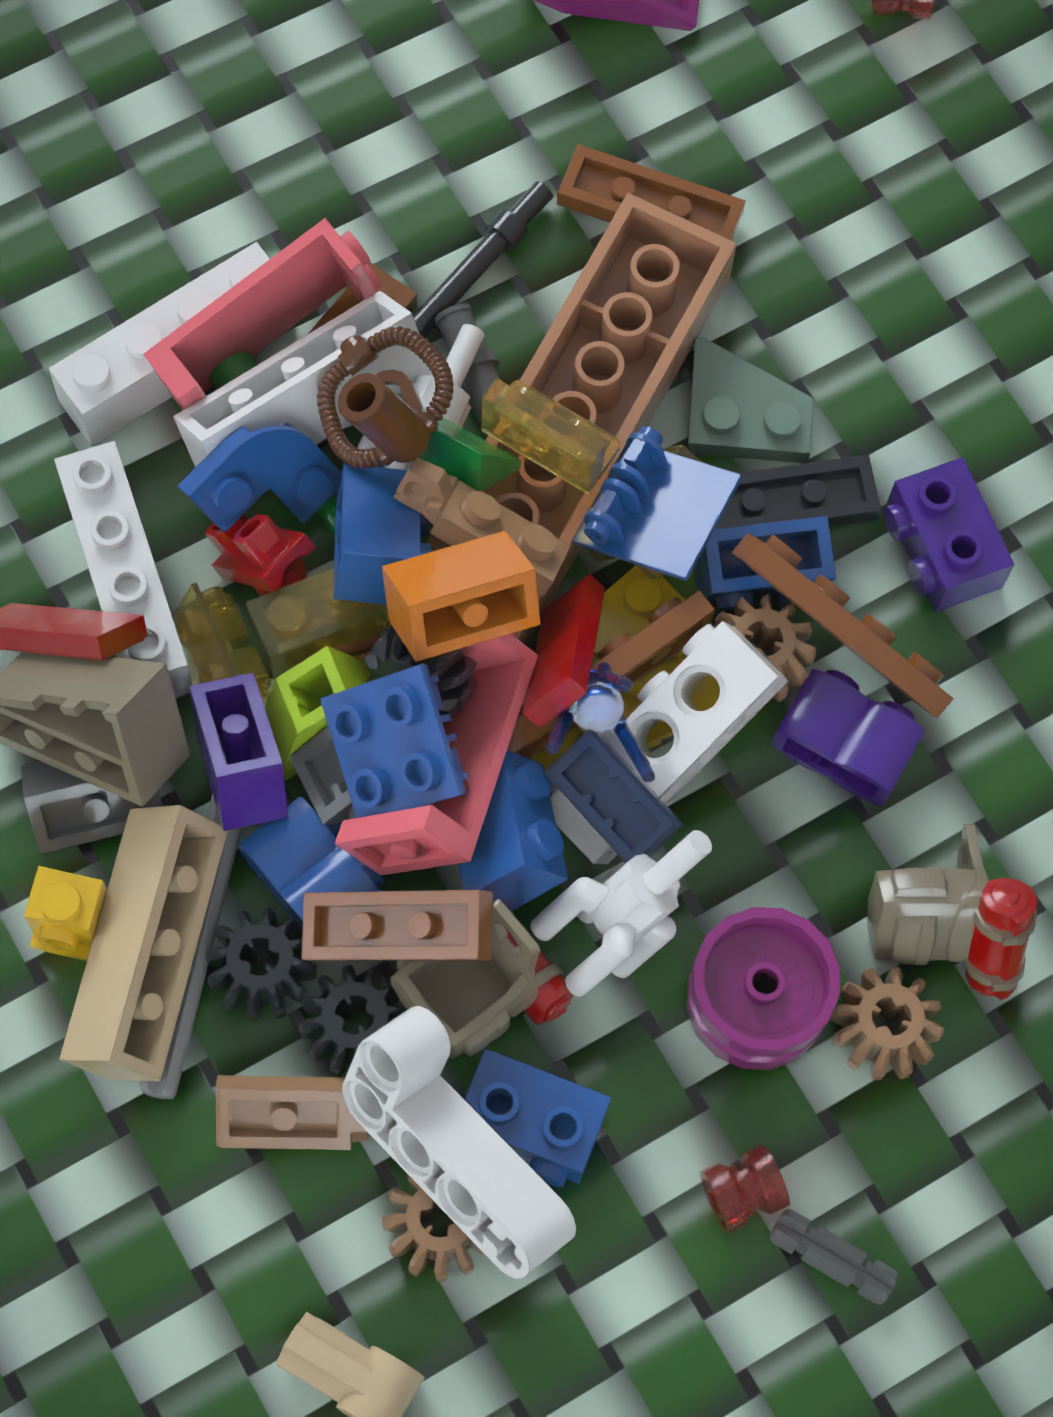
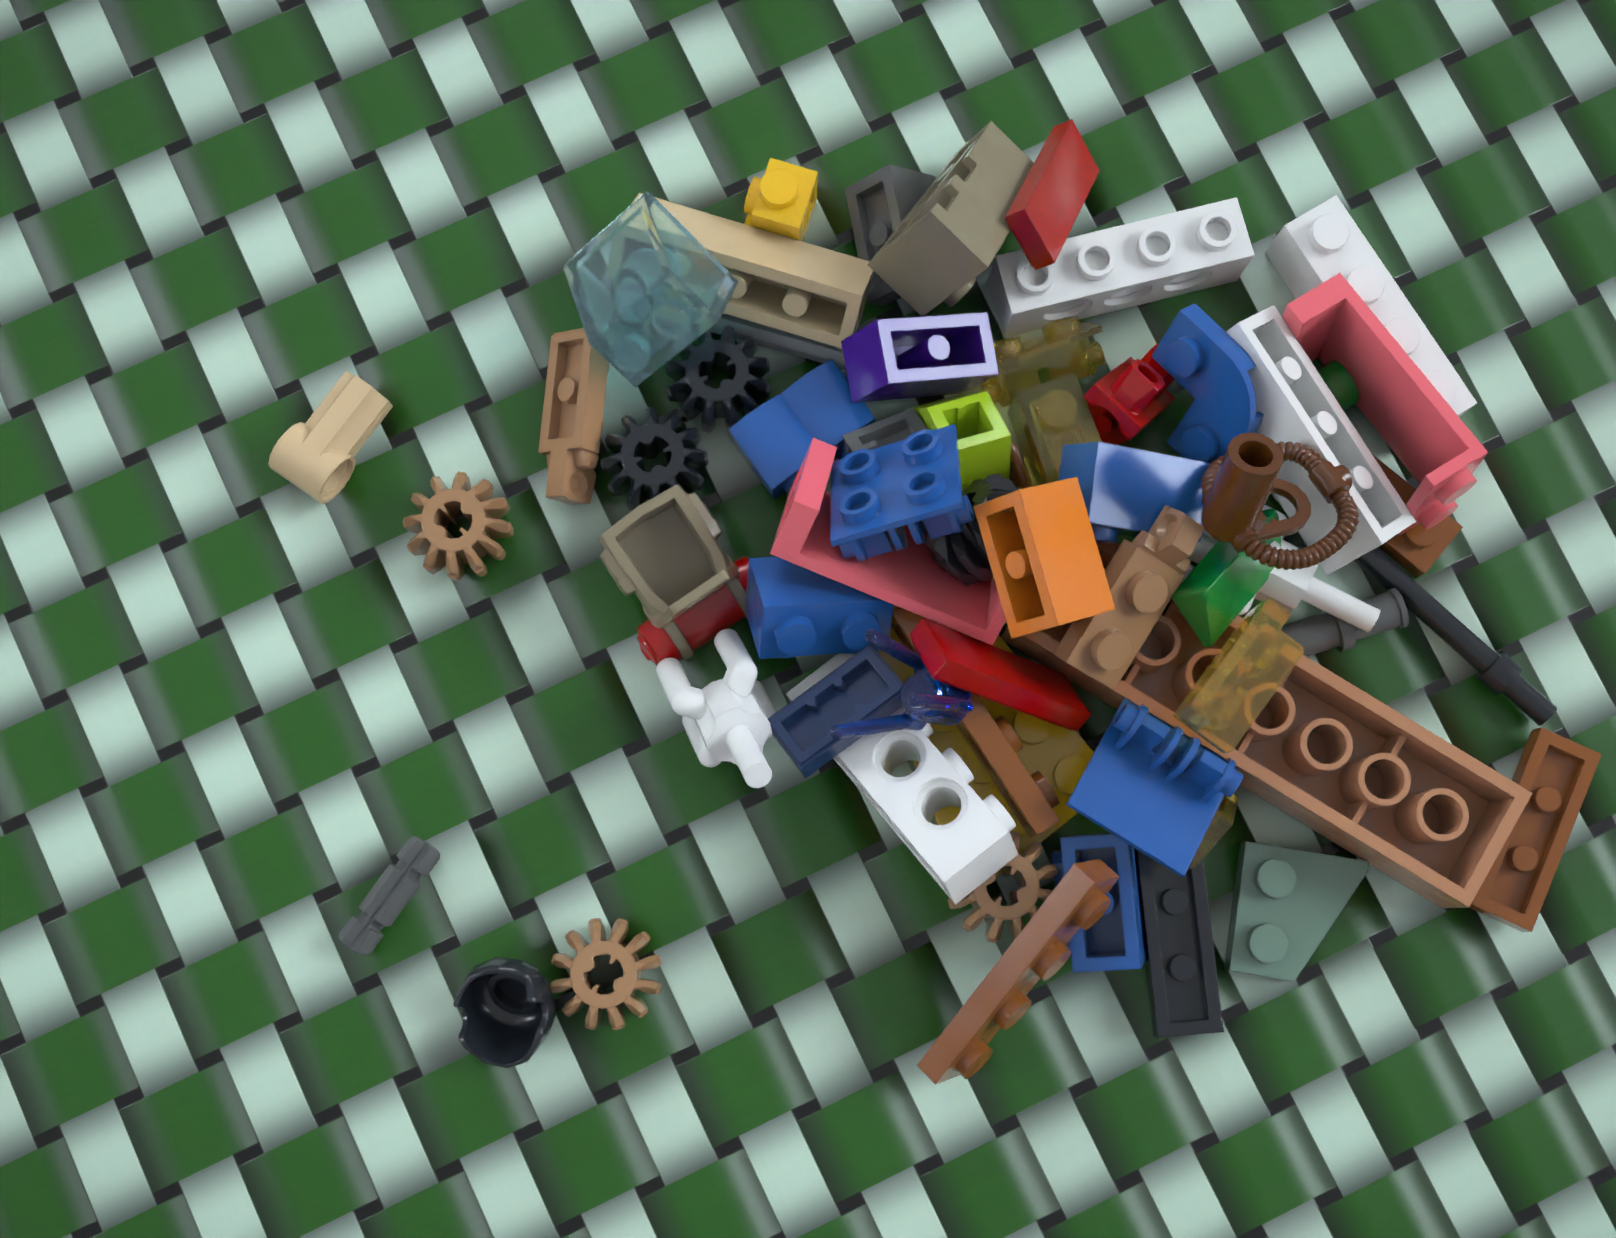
camera: 95 degrees right, 10 degrees up
plate [302,890,493,961] -> none
white beam [342,1006,576,1279] -> none
blue brick [465,1049,611,1187] -> none
magenta wheel [686,907,840,1070] -> none
clear red wheel [700,1144,790,1234] -> none
dark purple brick [770,668,925,807] -> none
dark tan piece [867,824,1037,1000] -> none
dark purple brick [883,457,1015,613] -> none
none -> black hair [453,957,556,1069]
none -> clear light blue slope [563,190,738,387]

